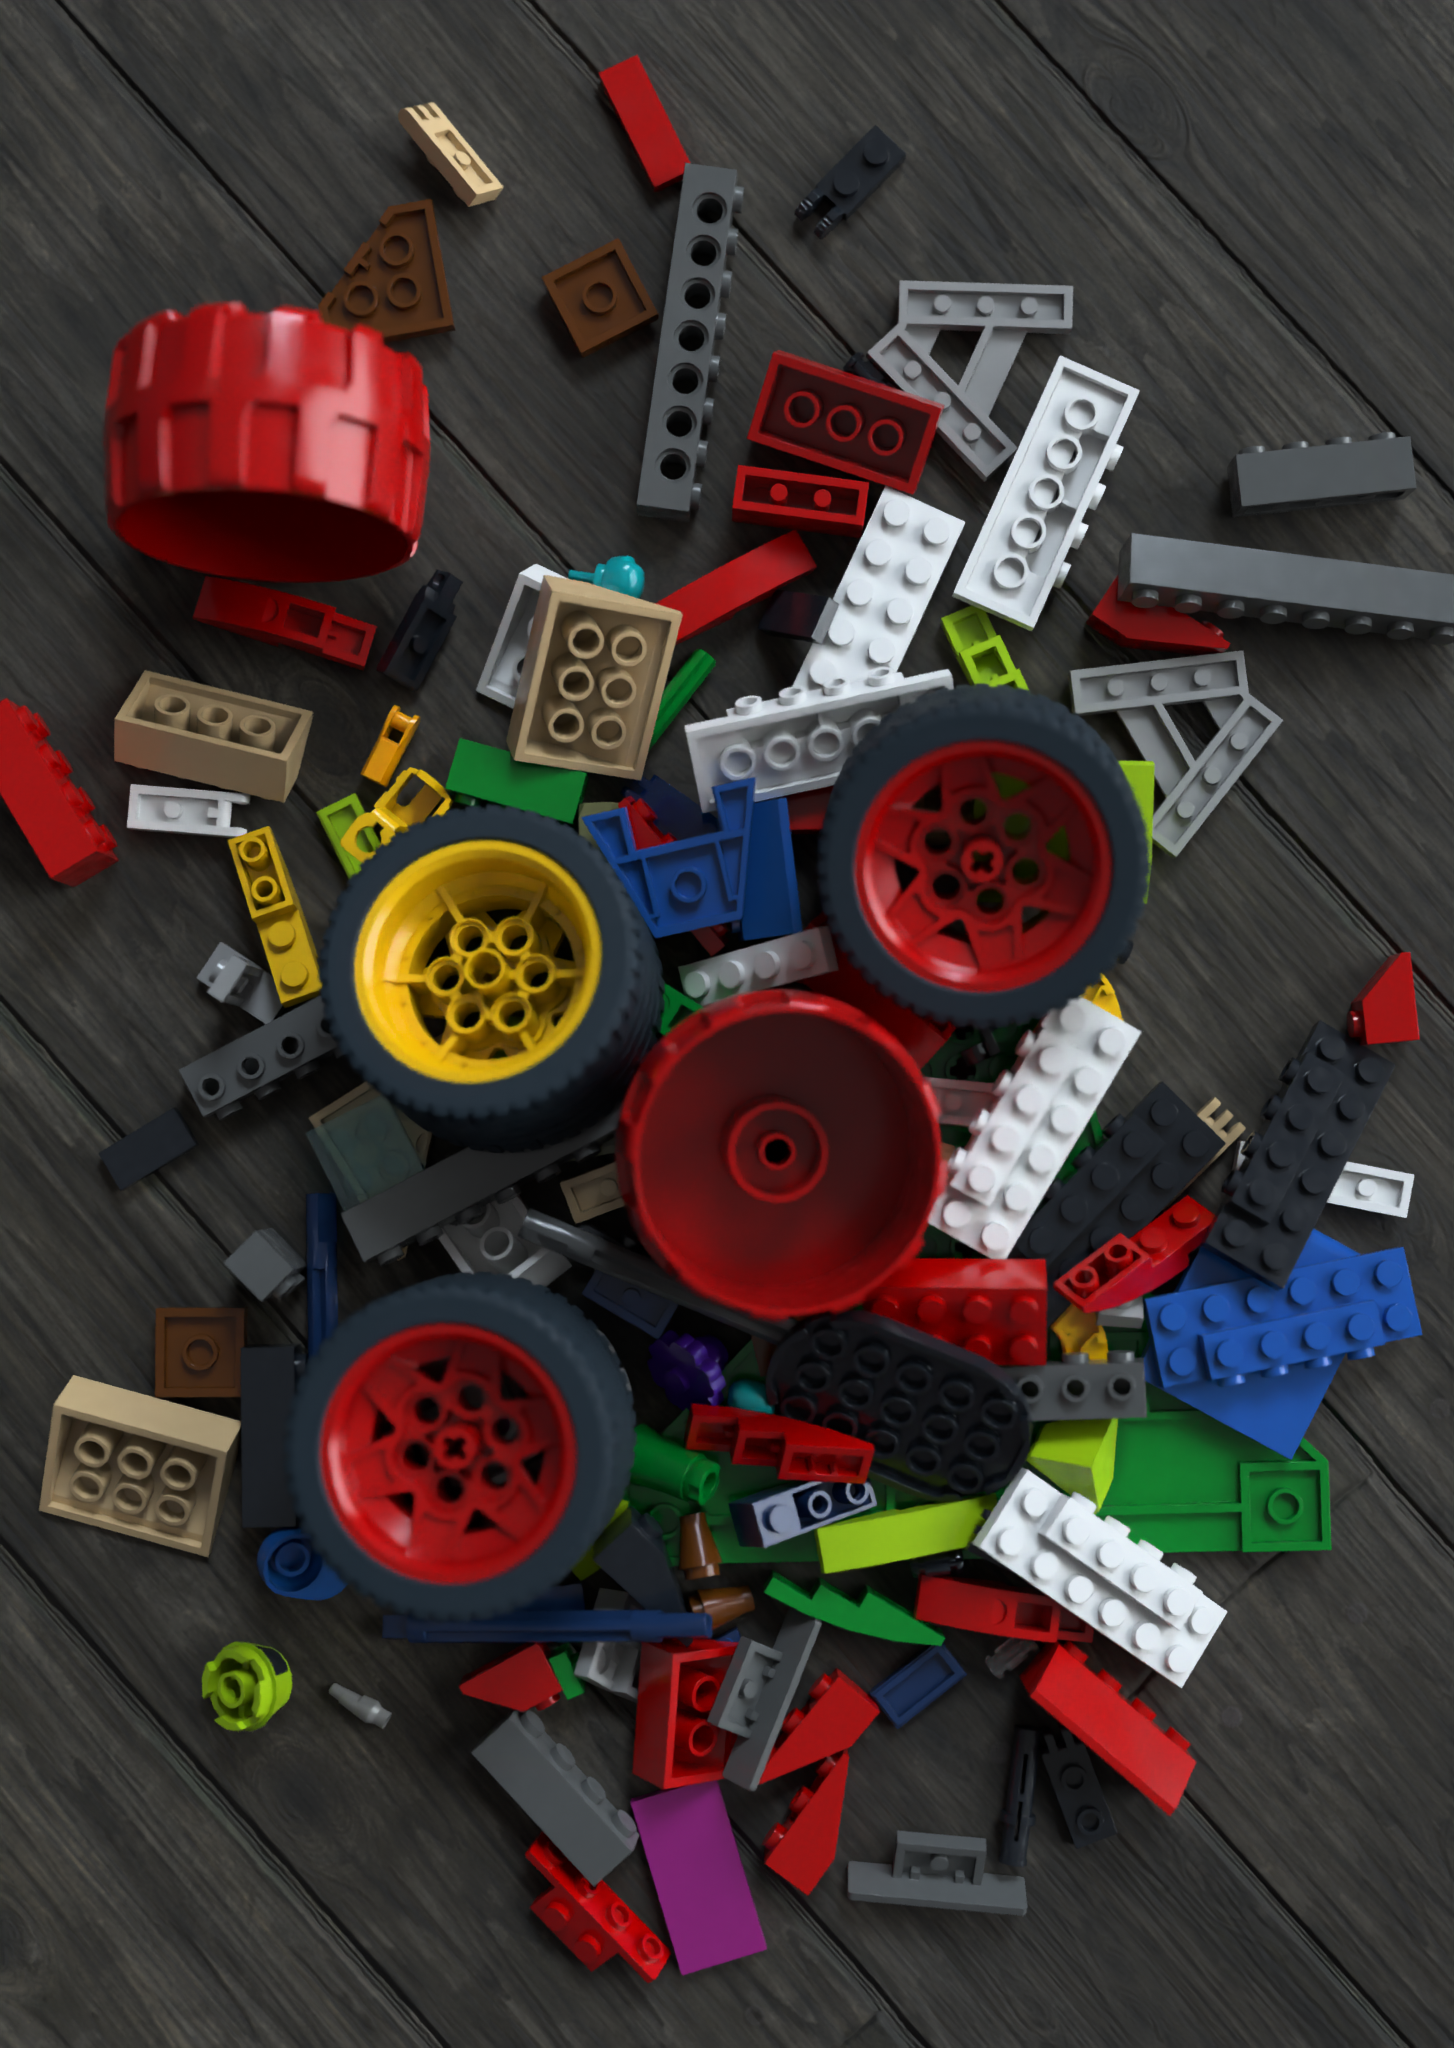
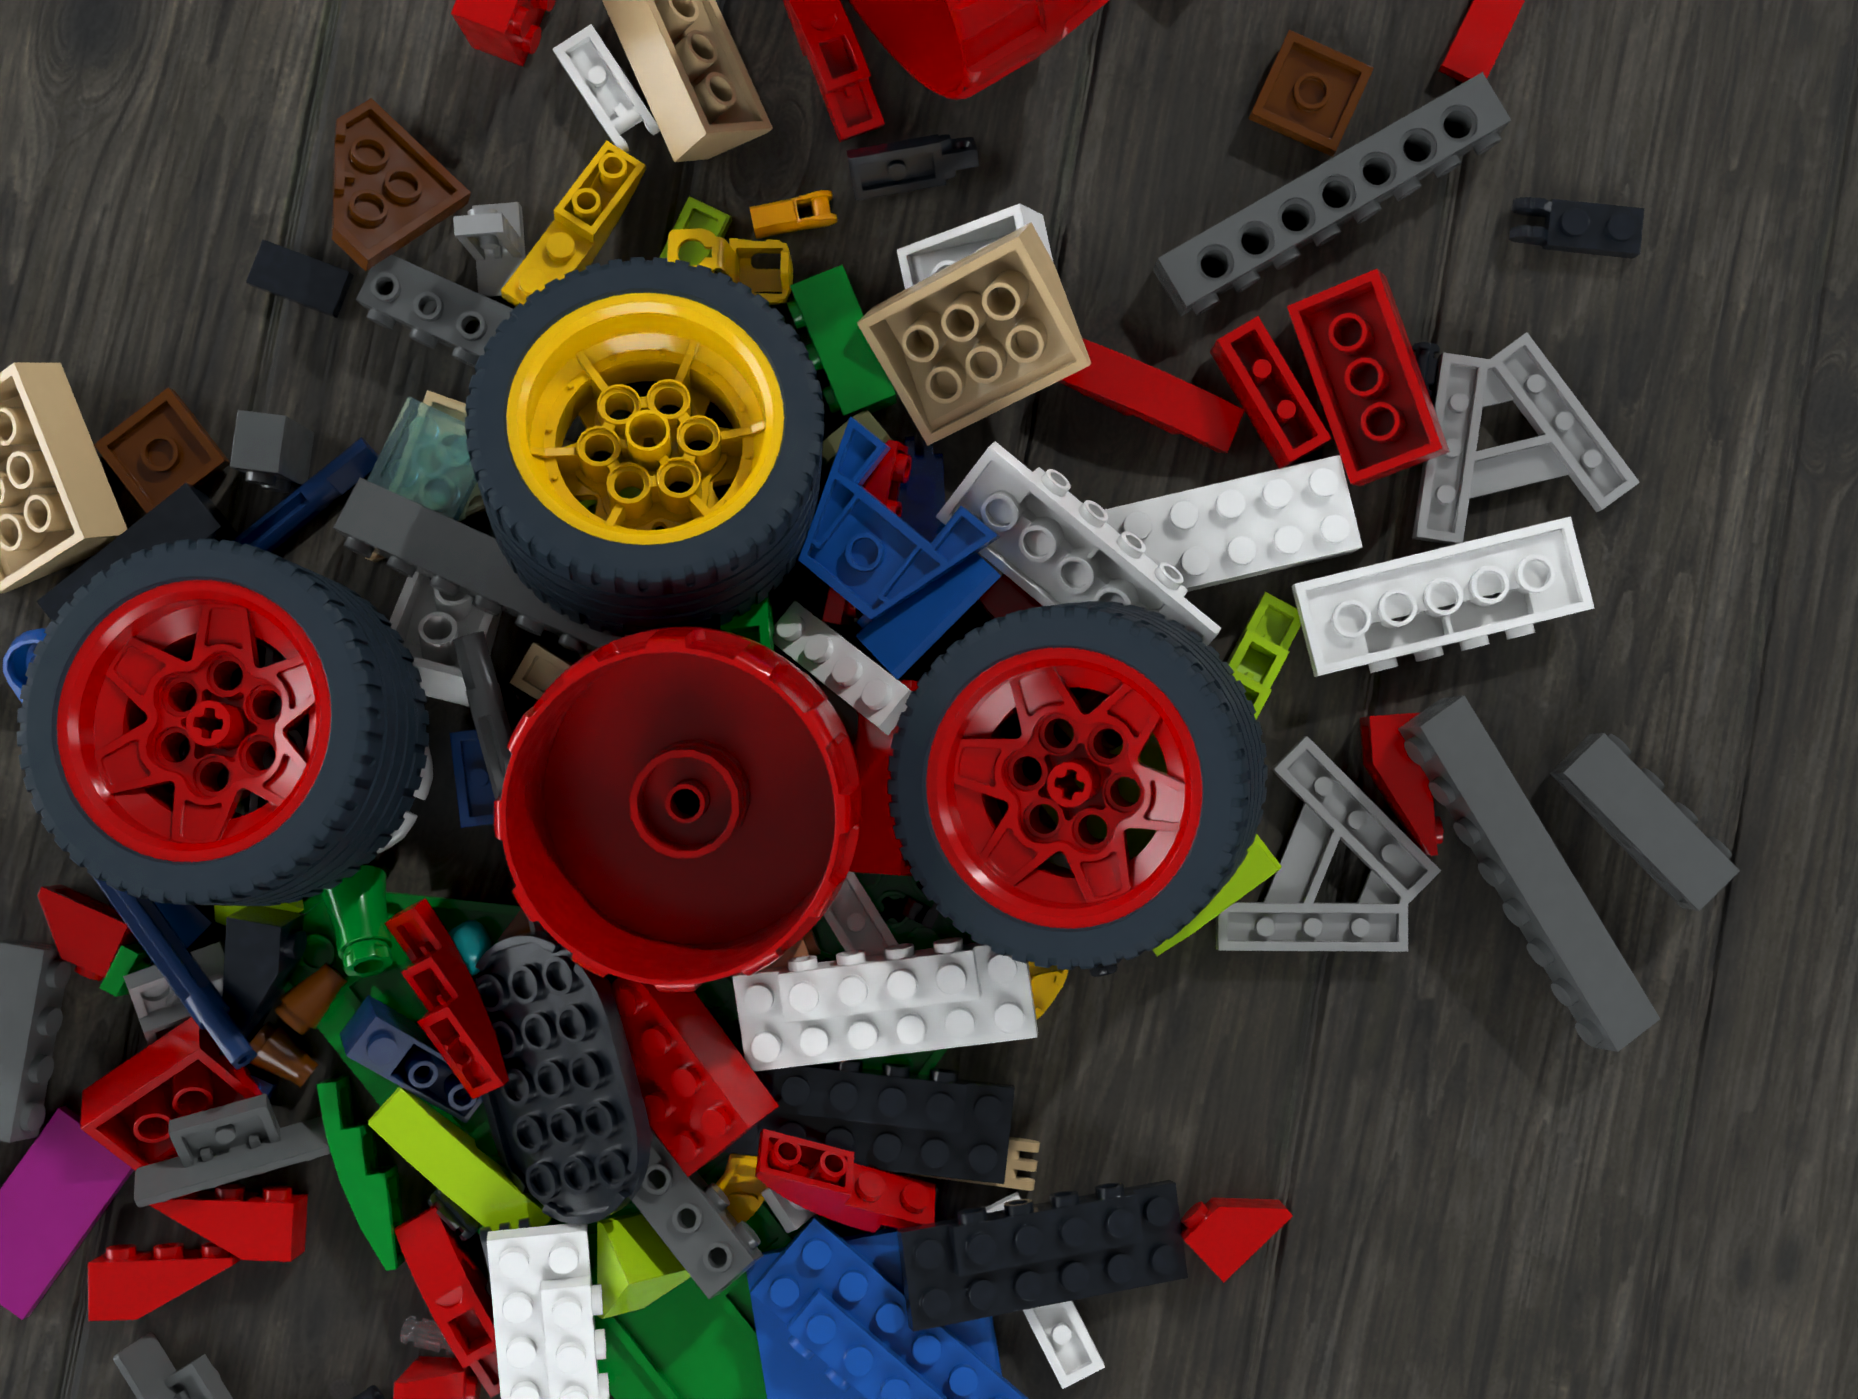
camera: 55 degrees right, 0 degrees up
teal piece [568,555,645,599] -> none
dark purple plant [647,1330,729,1411] -> none
green axle [648,649,716,752] -> none
black tile [758,589,839,644] -> none
dark blue tile [869,1643,967,1730] -> none
none -> reddish brown plate [332,98,471,271]

